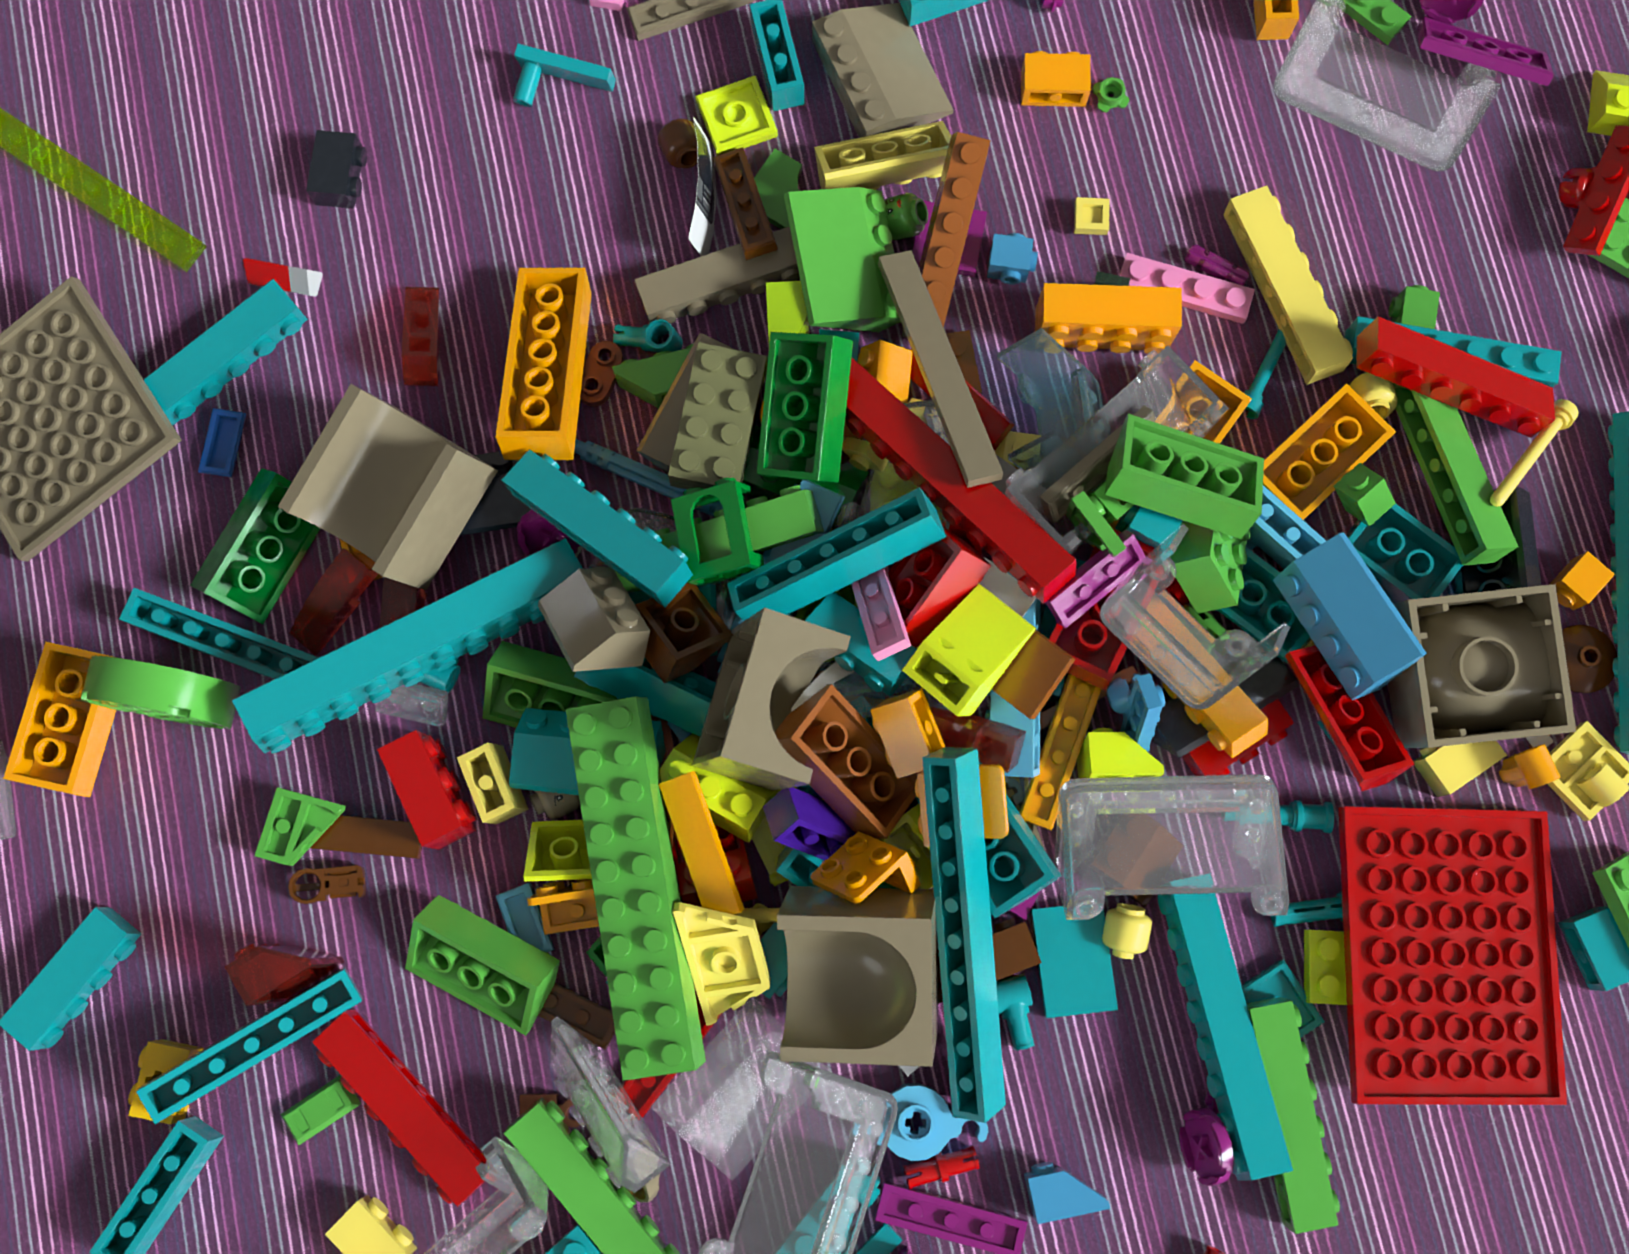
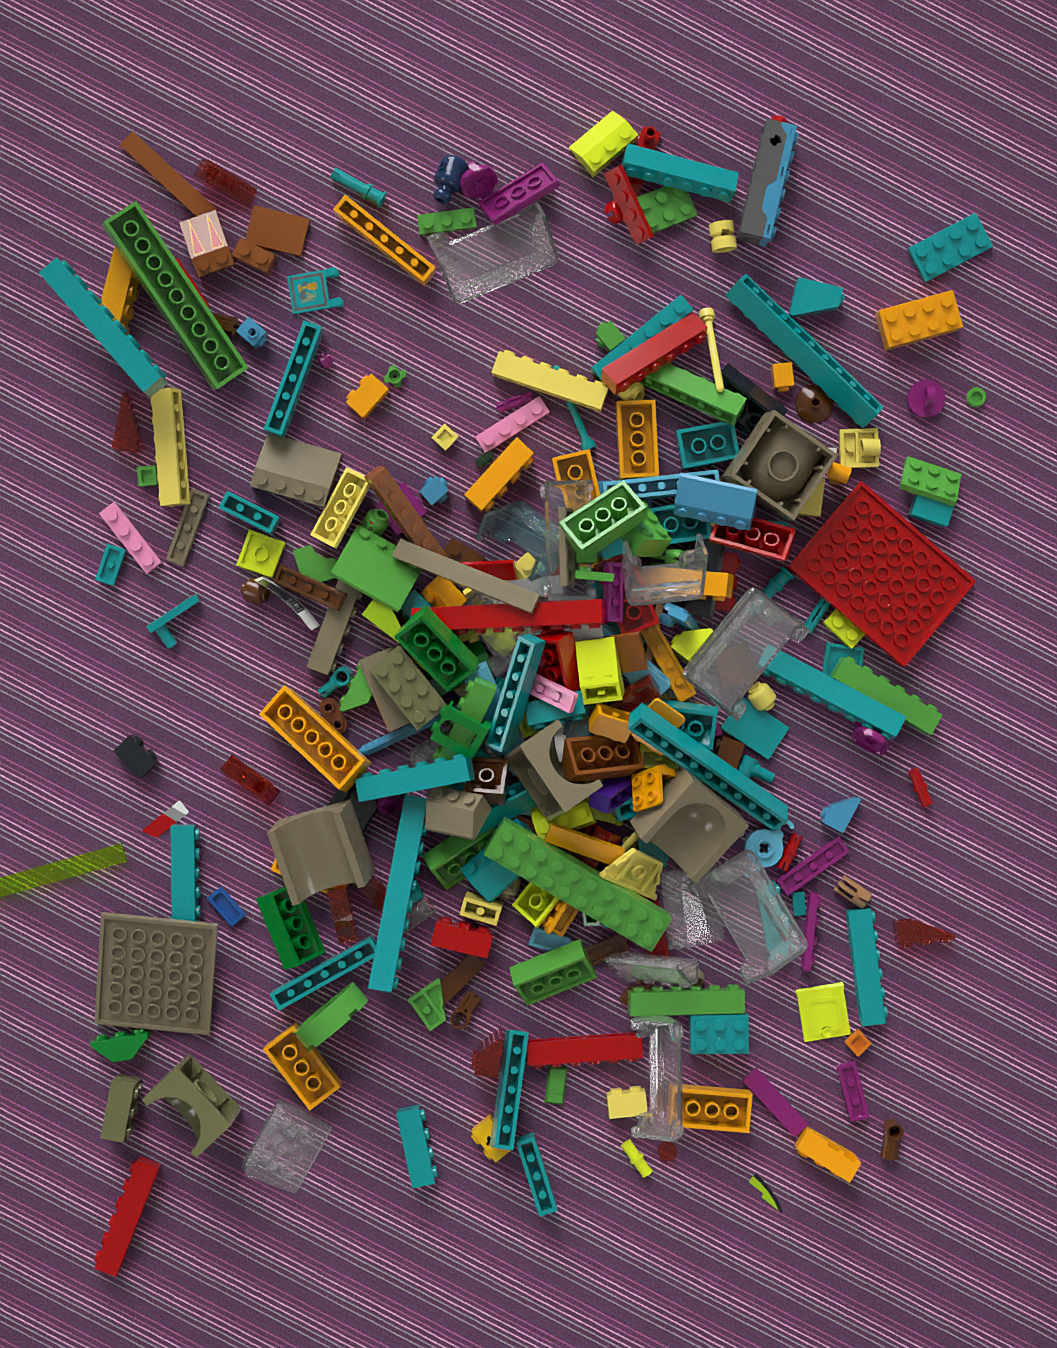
camera: 50 degrees left, 10 degrees up
bright green brick [1334,463,1396,527] -> none

